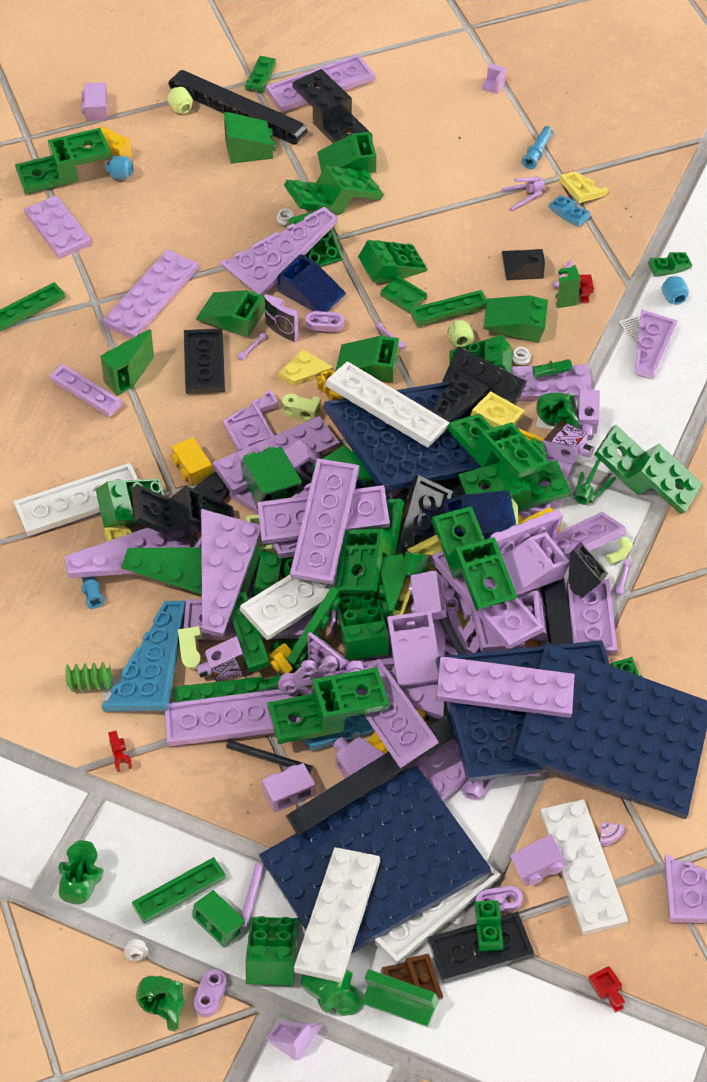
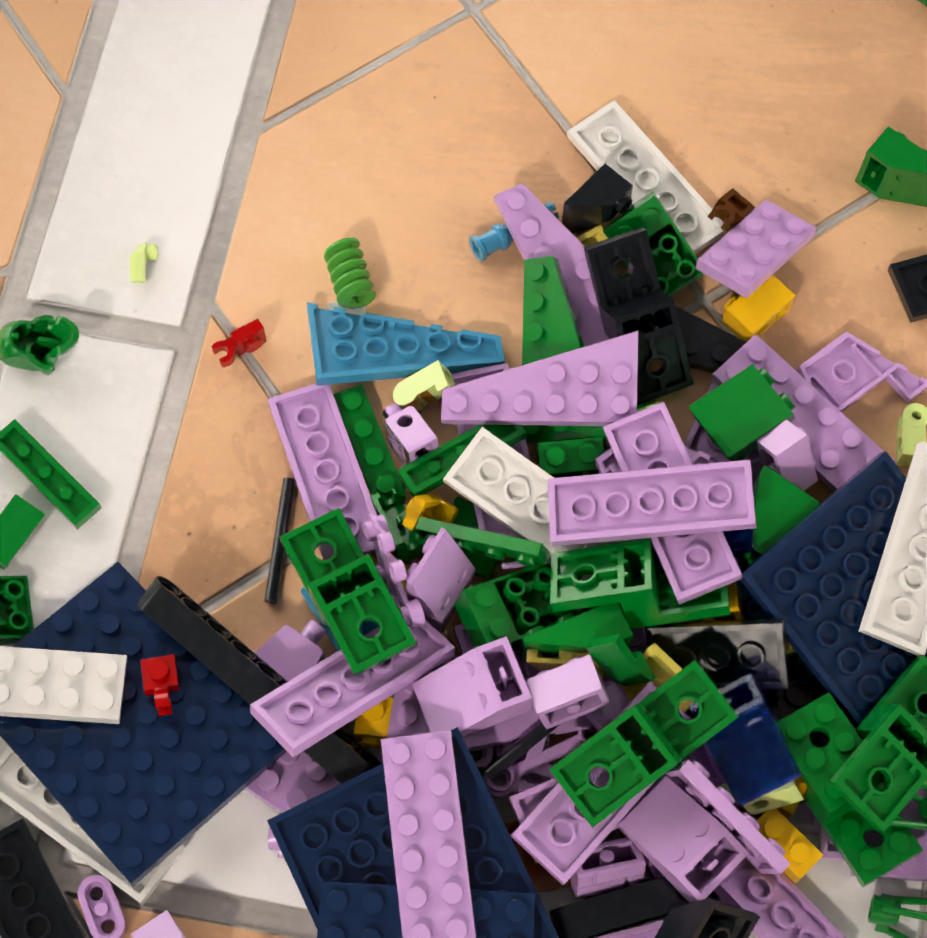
camera: 75 degrees right, 15 degrees up
lavender plate [49,364,122,417] -> none
lavender bar [240,863,264,930] -> none
lavender brick [262,763,315,813] -> none
green slope [474,900,503,951] -> none
none -> yellowish green arm [130,242,158,283]
none -> red plate [140,654,180,716]
none -> black slope [562,163,633,234]
none -> lavender plate [696,200,817,298]
none -> reddish brown plate [707,188,756,231]

